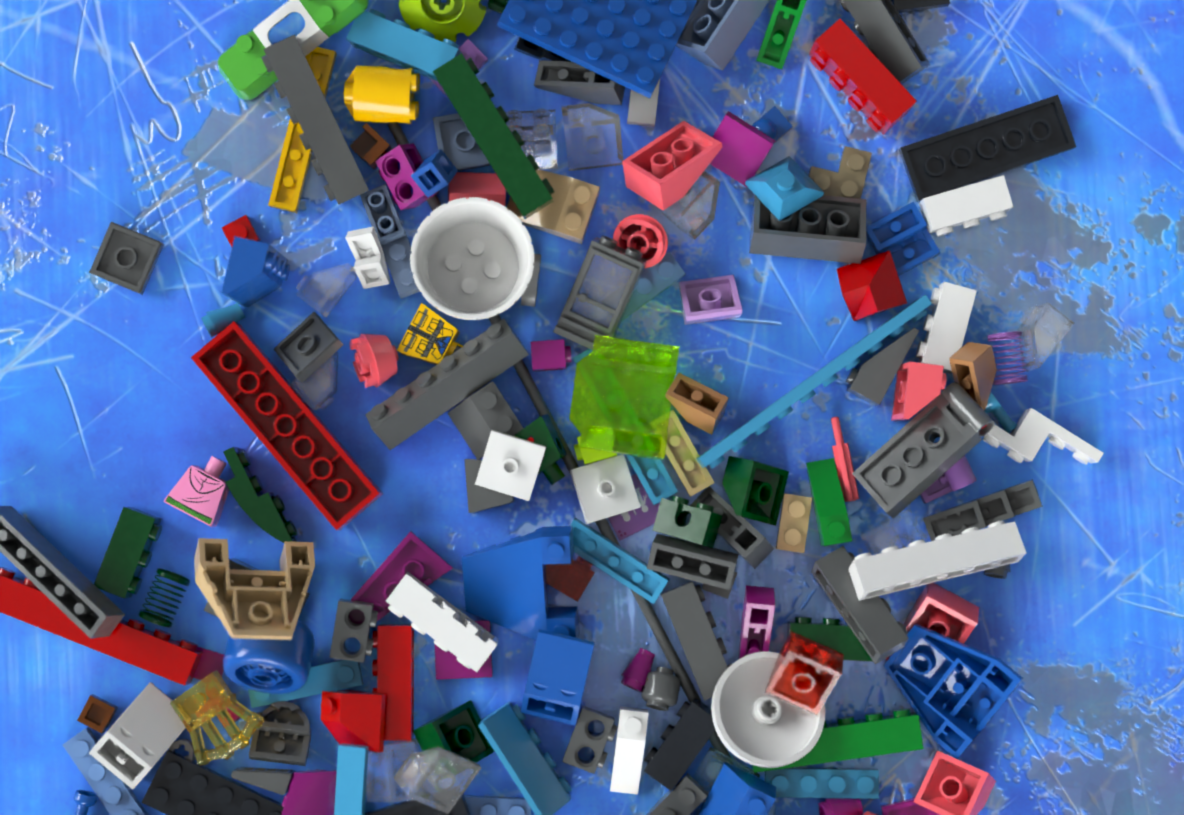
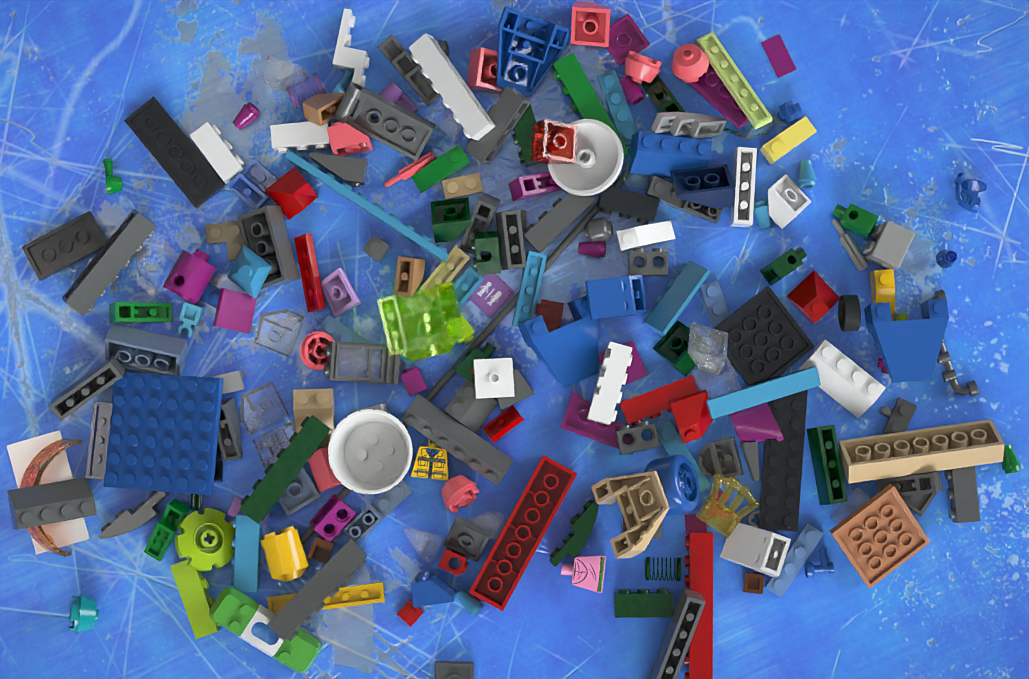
camera: 110 degrees left, 0 degrees up
white slope [346,226,390,289] -> none
blue brick [410,149,458,198] -> none
white plate [570,454,640,524] -> none
coral slope [622,121,722,211] -> none
red brick [809,19,917,135] -> none
none -> green bar [103,158,123,195]
none -> magenta cylinder [163,249,217,304]
none -> medium azure plate [178,301,204,337]
none -> magenta cone [232,102,260,130]
none -> red plate [294,233,325,312]
none -> dark grey brick [363,235,391,264]
none -> red brick [438,548,469,576]
none -> red plate [482,405,524,443]

